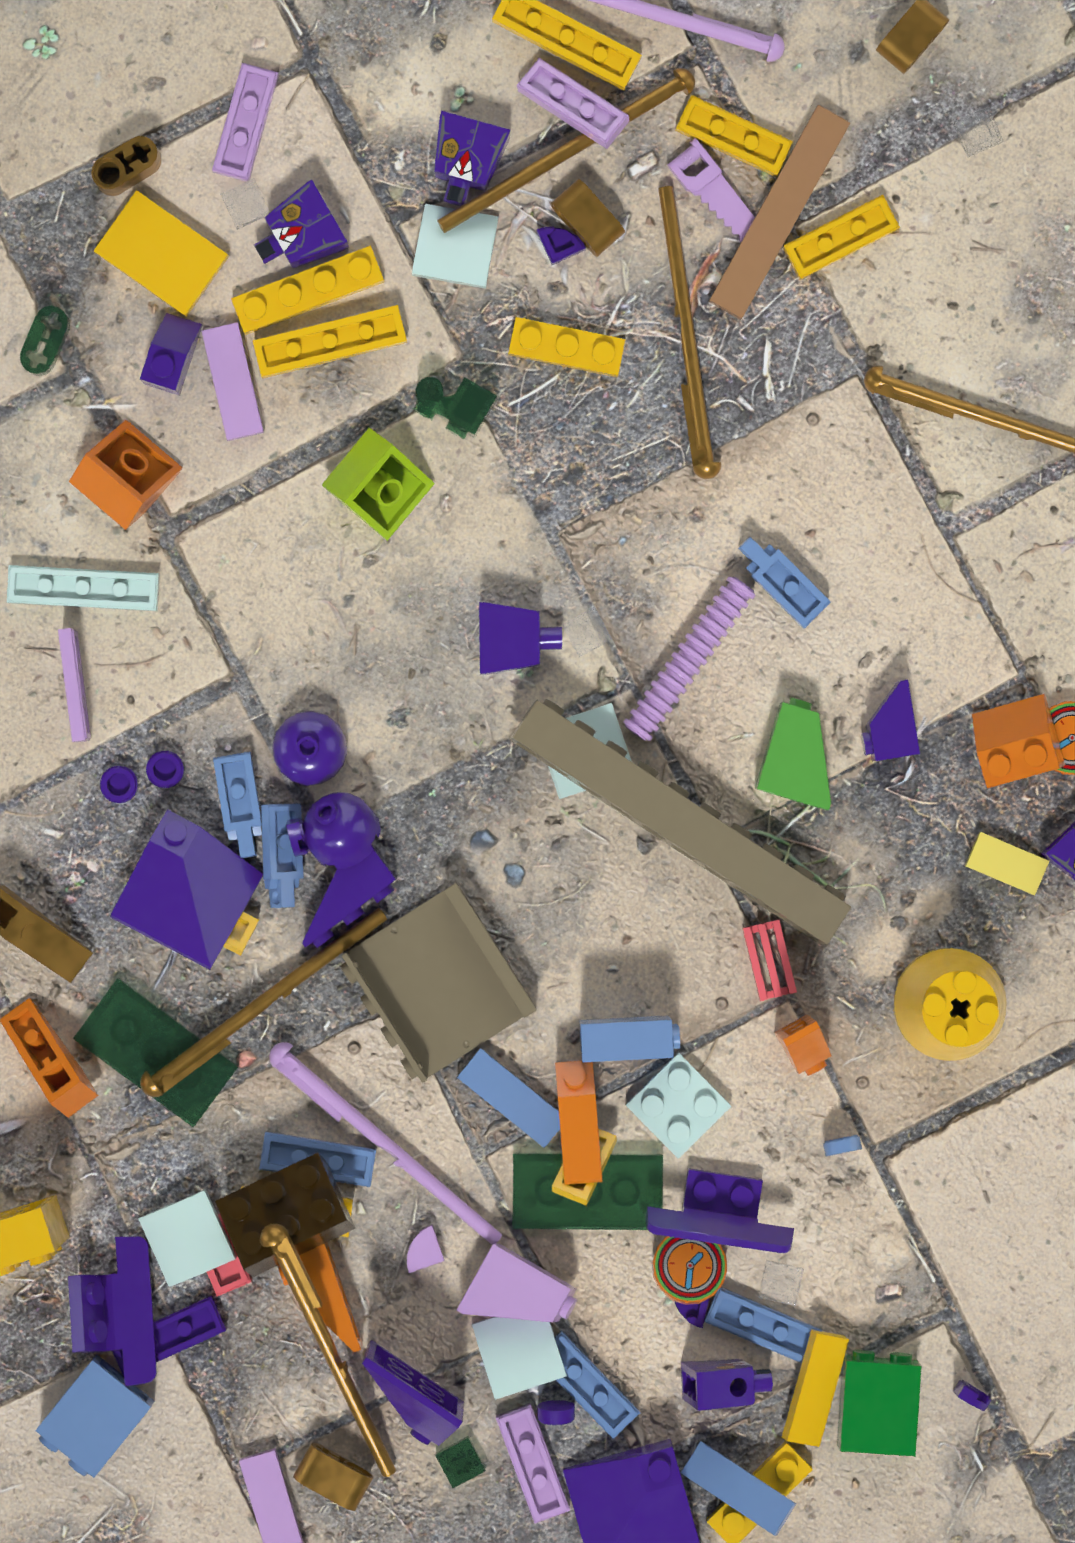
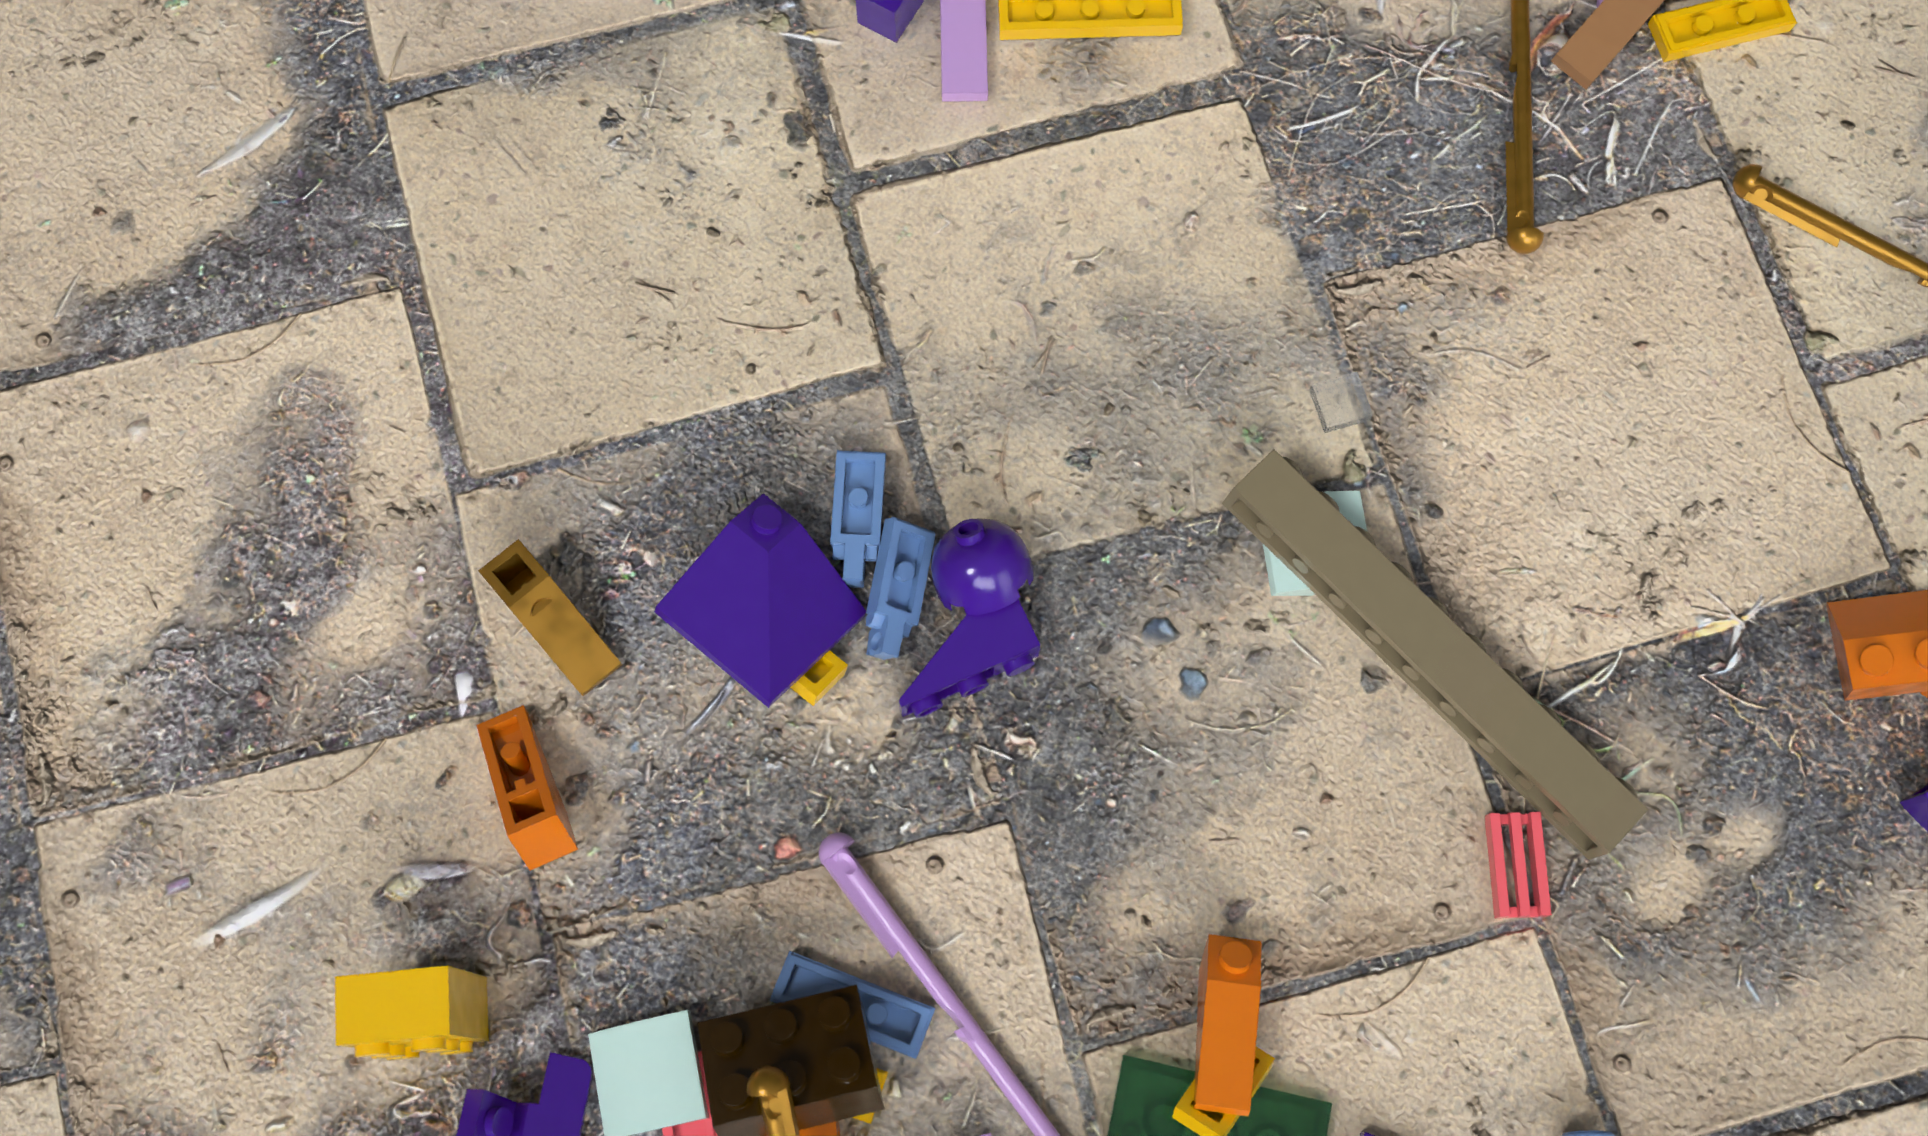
camera: 10 degrees right, 15 degrees down
light aqua tile [7,565,160,611] -> none
lavender tile [58,628,91,742] -> none
orange slope [69,420,183,530] -> none
clear green tile [73,978,239,1128] -> none
dark purple tile [100,766,139,803] -> none
pearl gold bar [140,908,387,1097] -> none
dark purple tile [146,751,185,788] -> none
dark purple cylinder [272,711,348,786] -> none
dark purple tile [286,818,309,857] -> none
lime slope [322,428,435,541] -> none
dark tan panel [340,882,537,1083] -> none
clear green brick [413,377,497,440] -> none
medium blue tile [457,1048,560,1148] -> none
dark purple torso [479,602,562,675] -> none
yellow plate [508,317,626,378] -> none
medium blue brick [579,1015,680,1062] -> none
lavender piece [623,576,756,741] -> none
light aqua plate [625,1052,732,1159] -> none
medium blue hinge [738,537,831,629] -> none
bright green slope [754,698,831,810] -> none
orange slope [774,1014,832,1076] -> none
dark purple slope [861,680,920,762] -> none
yellow cone [893,948,1007,1061] -> none
light yellow tile [965,832,1049,895] -> none

